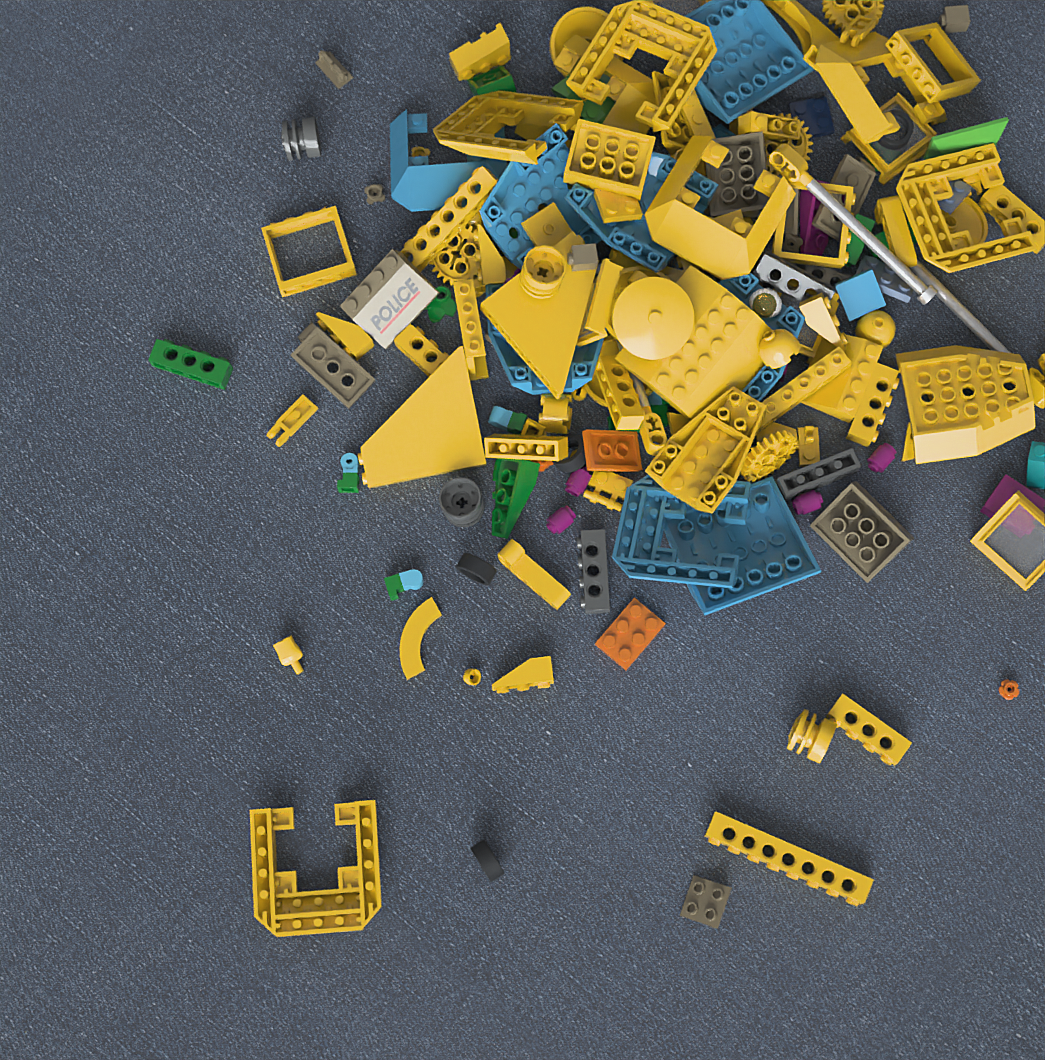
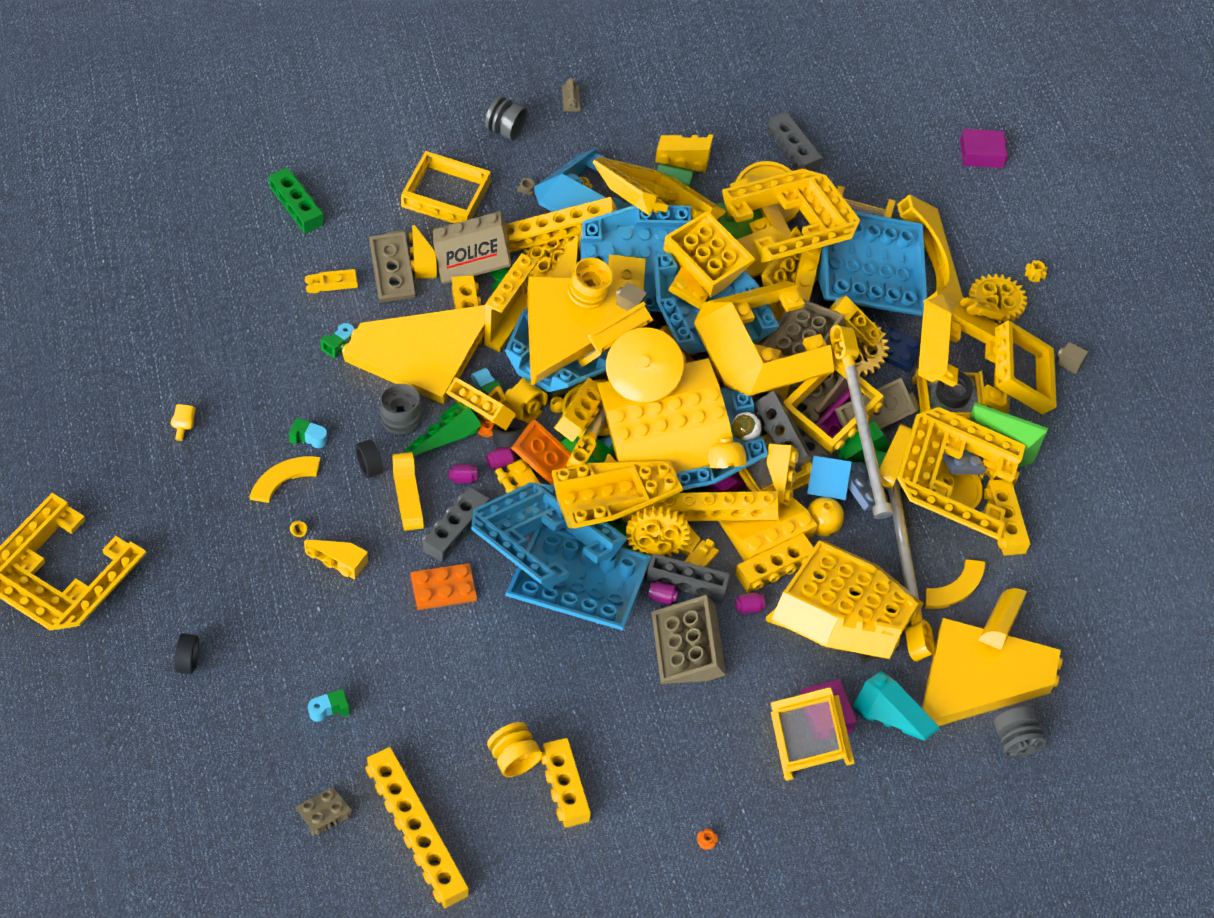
camera: 25 degrees right, 20 degrees down
none -> leg [308,689,350,722]
none -> yellow tile [925,559,985,609]

